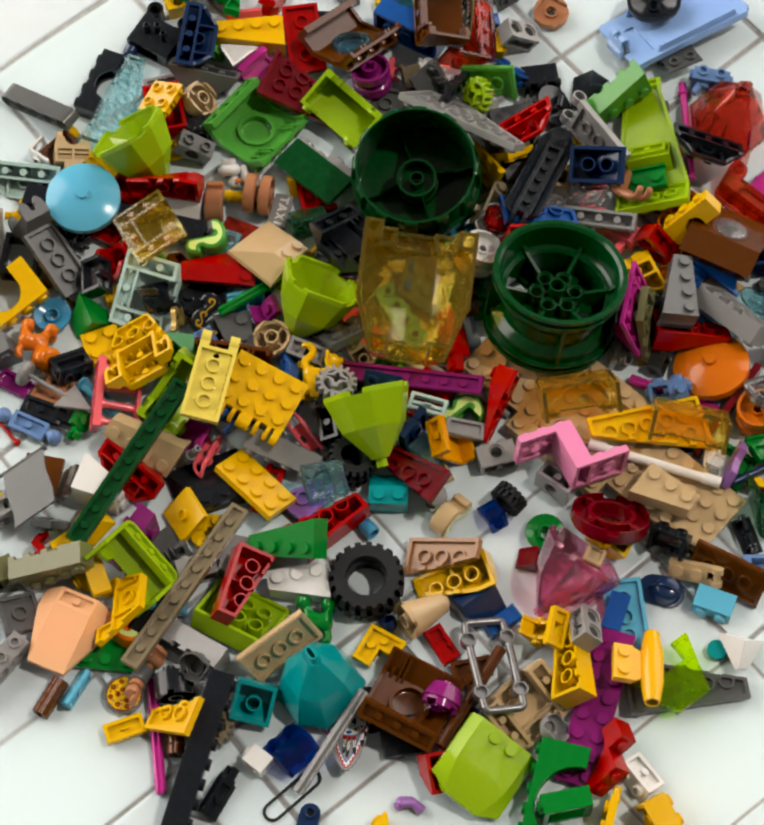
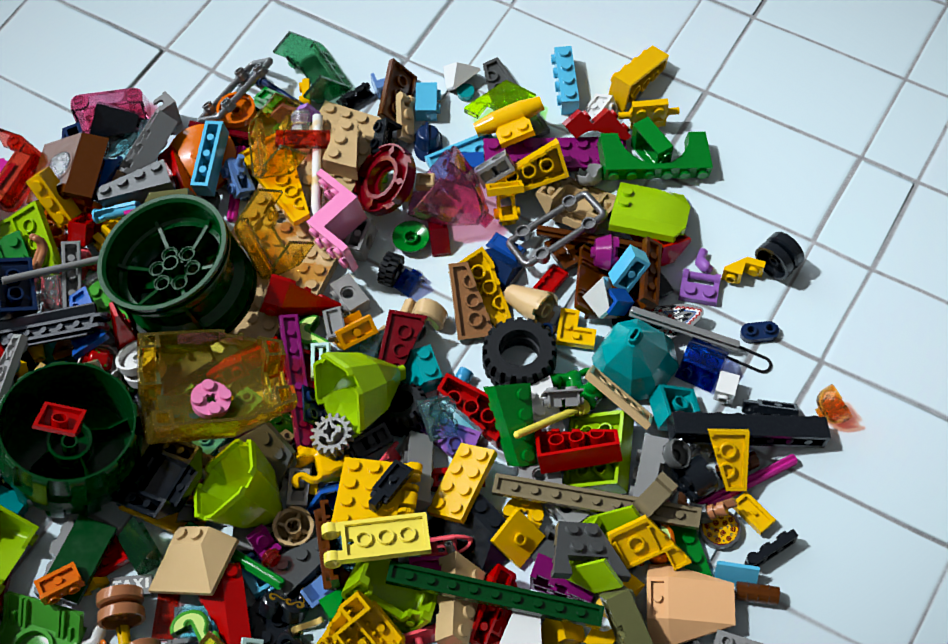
camera: 110 degrees left, 5 degrees down
none -> light grey bar [1,256,99,285]
none -> red slope [32,401,87,437]
none -> orange bracket [34,561,85,606]
none -> medium azure piece [92,201,141,224]
none -> medium azure brick [190,121,229,196]
none -> bright pink plate [190,379,231,419]
none -> clear red plate [262,548,282,569]
none -> clear red tile [275,130,331,149]
none -> black hinge [368,459,413,513]
none -> light yellow piece [513,399,590,439]
none -> light grey hinge [541,386,584,409]
none -> medium azure brick [551,46,580,115]
none -> dark grey wing [551,521,631,582]
none -> white slope [583,277,613,319]
none -> blue panel [607,288,634,316]
none -> medium azure brick [608,244,651,293]
none -> dark tan tile [632,471,678,518]
none -> medium lavender plate [678,268,721,307]
none -> black plate [744,529,798,567]

